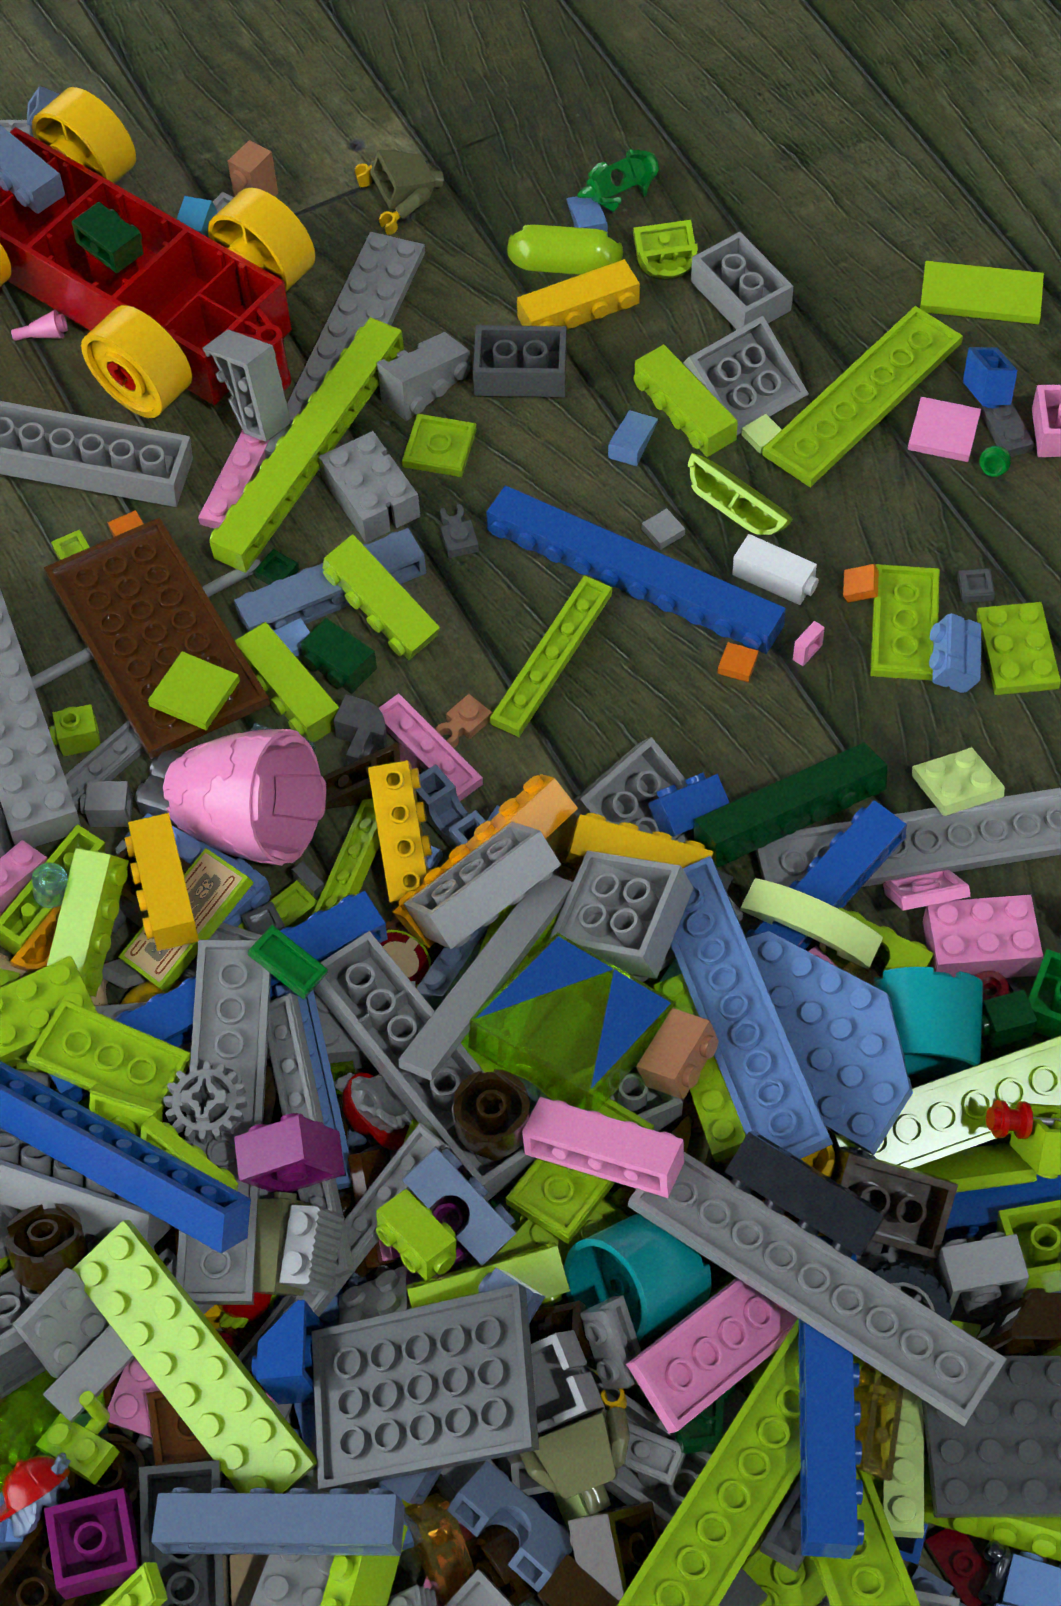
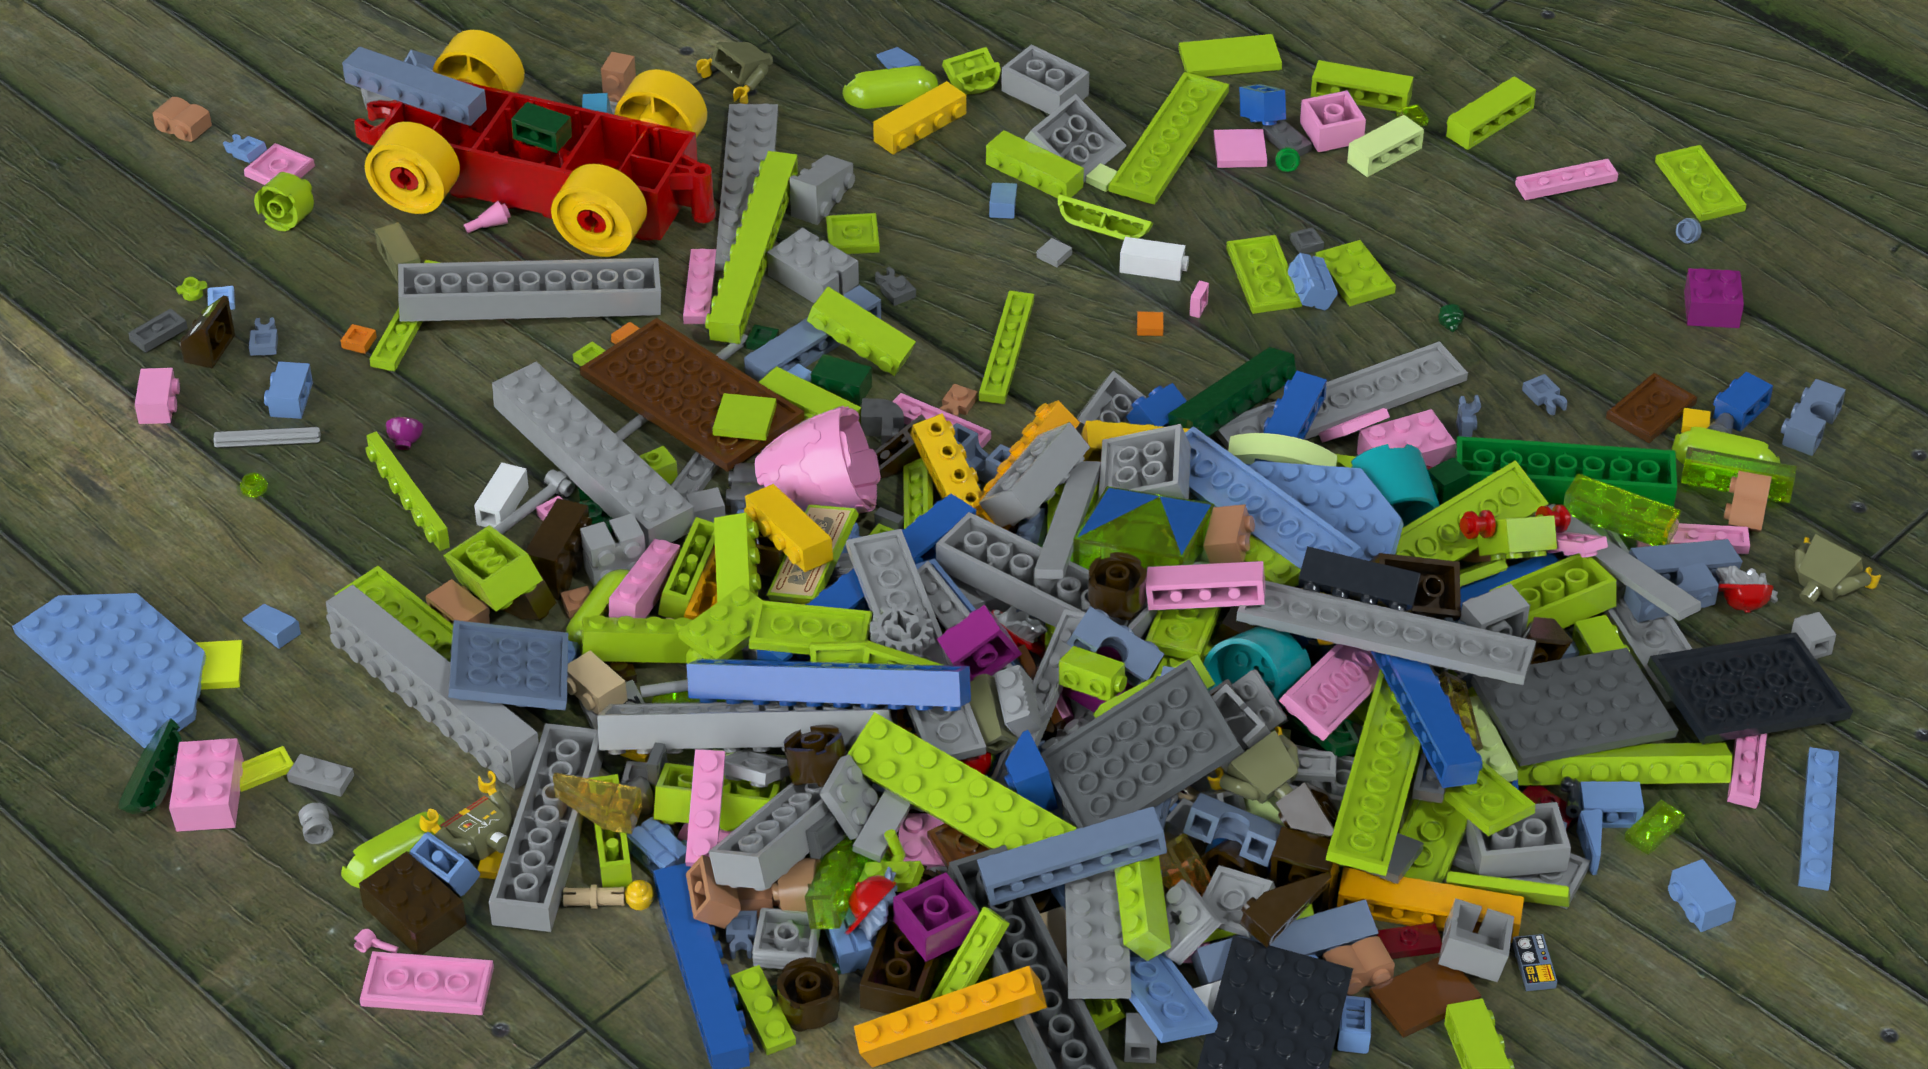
camera: 20 degrees left, 15 degrees down
clear light blue brick [32,863,68,908] -> none
light grey wedge [203,329,291,442] -> none
green tile [248,925,328,1000] -> none
dark grey brick [473,325,567,397] -> none
blue brick [486,485,786,654] -> none
green piece [577,148,659,212] -> none
orange tile [843,564,879,603] -> none
yellowish green plate [912,747,1005,816] -> none

